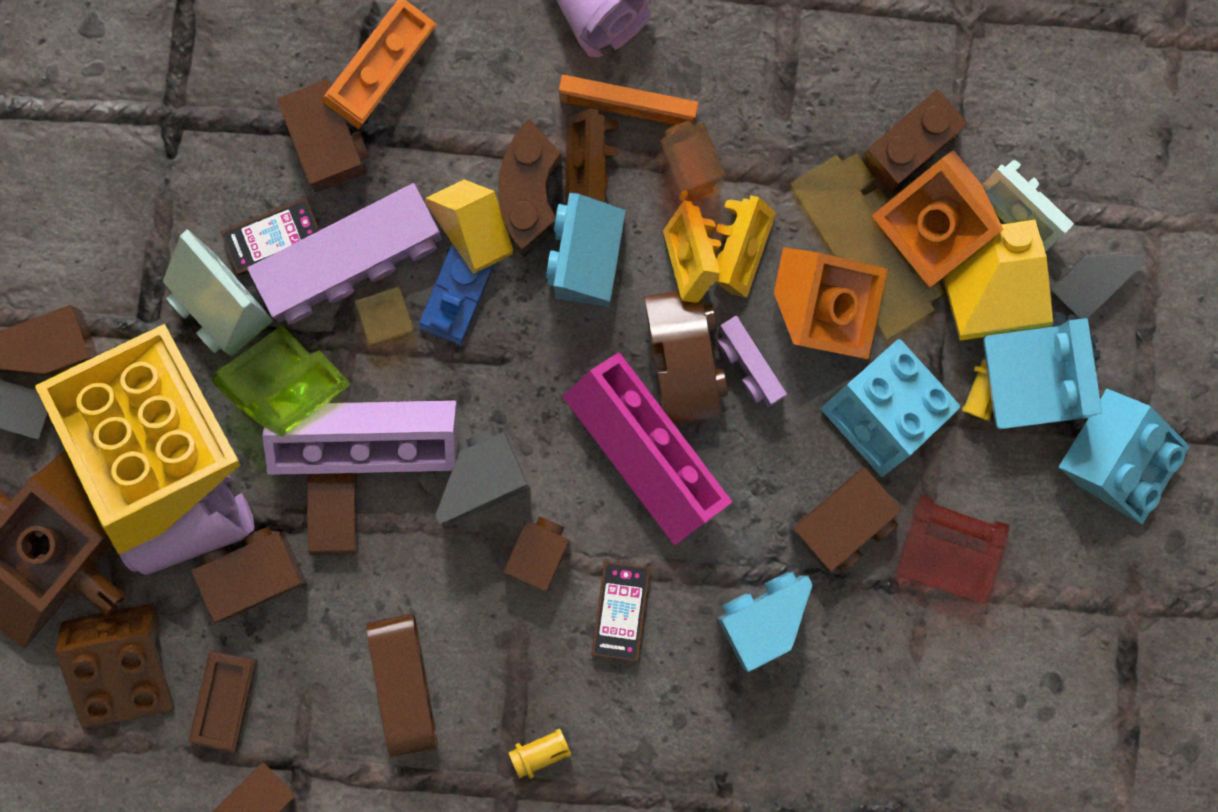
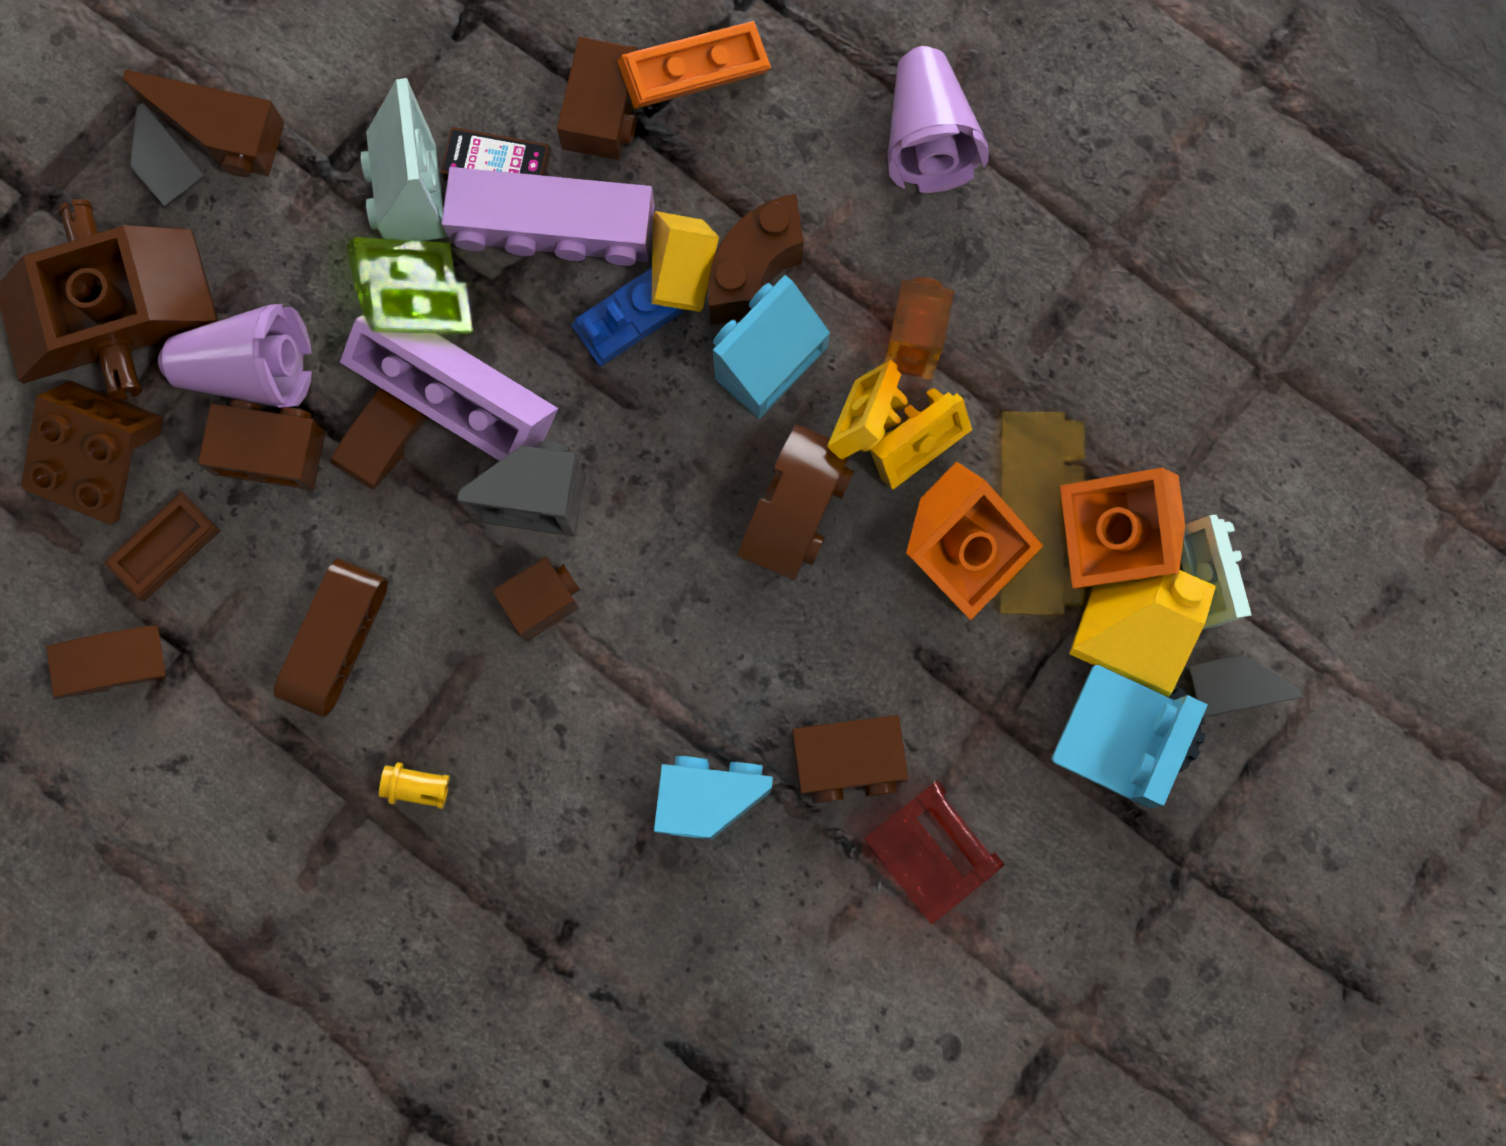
camera: 35 degrees right, 5 degrees down
yellow slope [35,324,240,555] -> none
clear yellow plate [355,287,415,347] -> none
orange tile [559,74,698,129] -> none
dark pink brick [562,352,732,546] -> none
reddish brown plate [565,108,619,205] -> none
tile [591,562,650,661] -> none
lavender plate [716,316,787,408] -> none
medium azure bracket [820,339,960,477] -> none
reddish brown brick [861,89,968,194] -> none
yellow pin [961,359,993,421] -> none
medium azure slope [1058,389,1190,524] -> none

